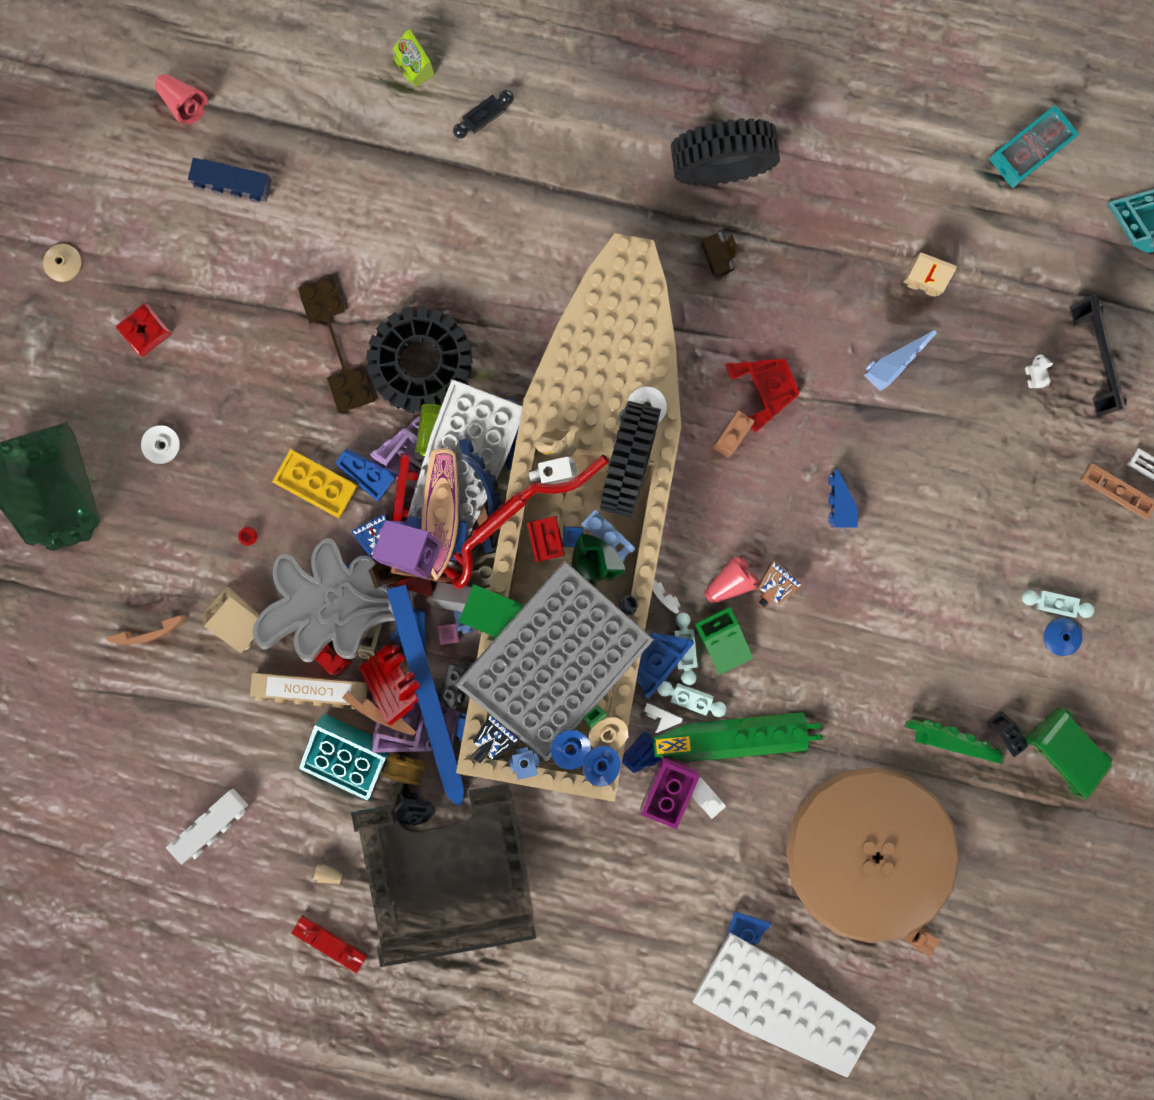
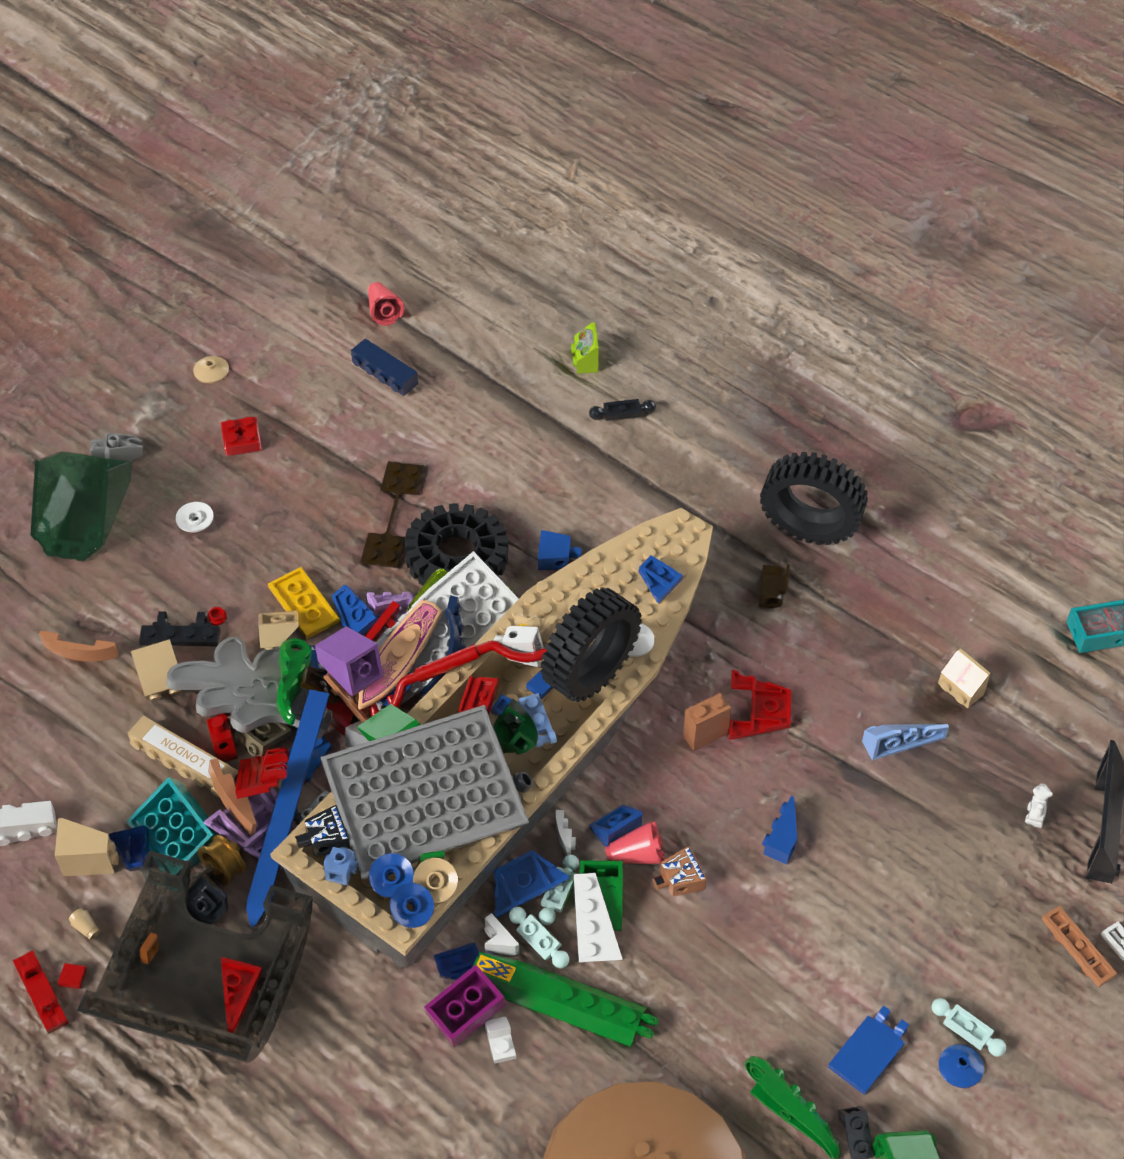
camera: 30 degrees right, 35 degrees down
none -> tan slope [55,818,119,876]
none -> red tile [58,963,87,989]
none -> light grey hinge [90,433,143,463]
none -> clear blue wing [109,825,149,872]
none -> black hinge [139,611,221,647]
none -> dark orange tile [140,933,159,964]
none -> red wing [221,957,262,1035]
none -> tan slope [258,611,299,650]
none -> green animal [276,638,312,725]
none -> blue tile [526,671,553,699]
none -> blue torso [538,530,581,570]
none -> white wing [574,873,623,963]
none -> blue slope [589,805,643,846]
none -> blue wing [639,555,683,604]
none -> blue tile [828,1005,909,1095]

